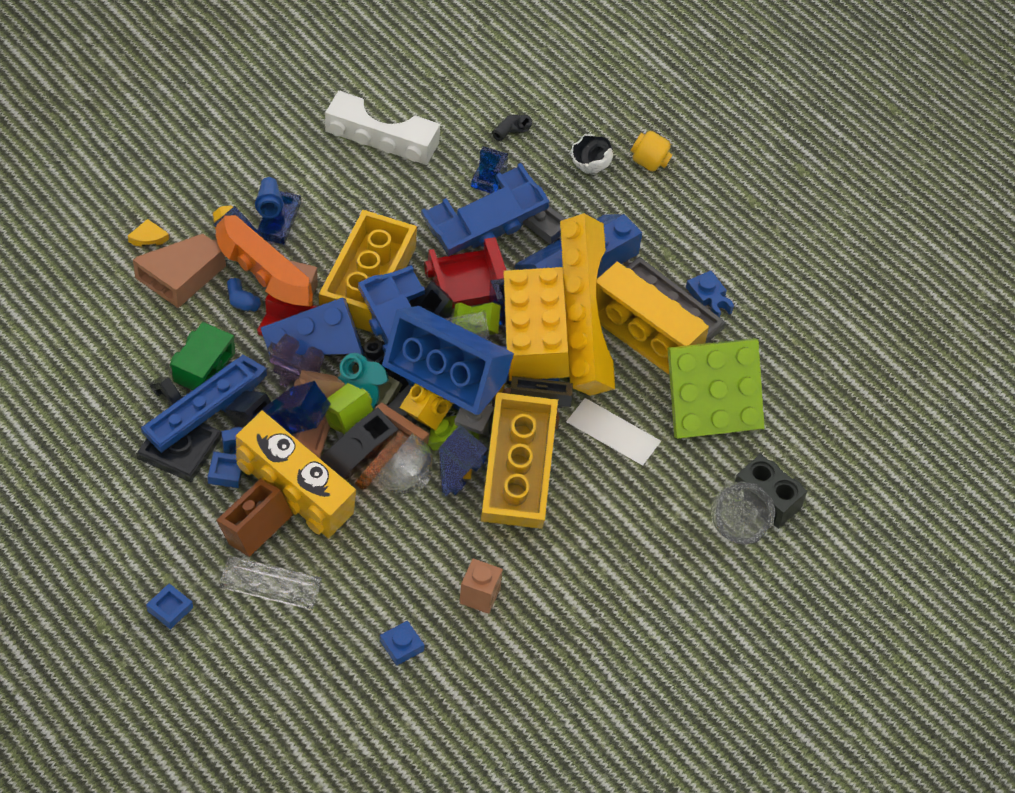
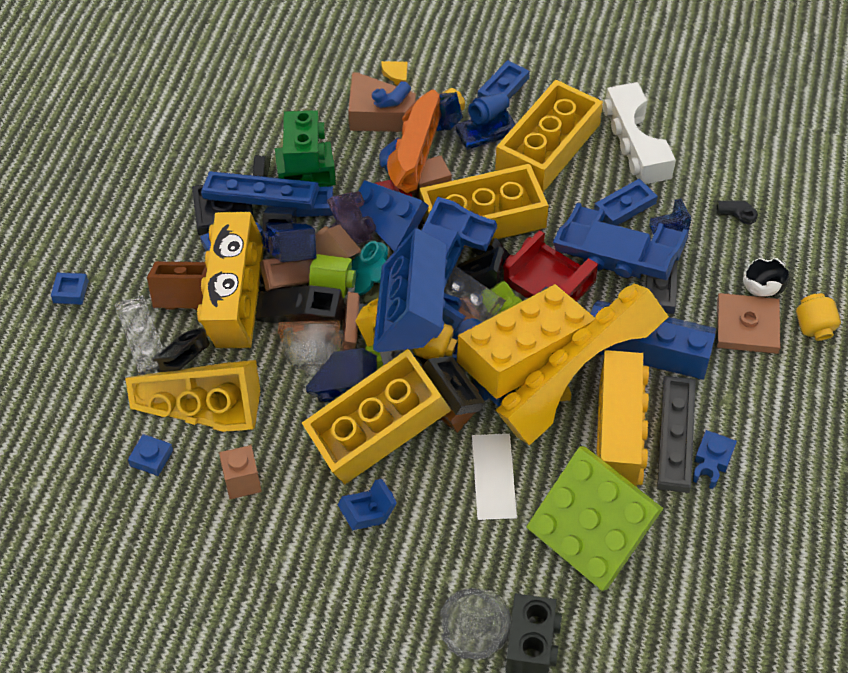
camera: 60 degrees right, 0 degrees up
none -> yellow wedge [125,360,260,432]
none -> black piece [152,328,210,372]
none -> green brick [283,110,325,173]
none -> blue bracket [338,479,396,531]
none -> blue arm [372,81,411,108]
none -> blue plate [477,60,530,100]
none -> yellow brick [495,80,603,192]
none -> blue plate [594,178,658,226]
none -> nougat plate [716,293,780,354]

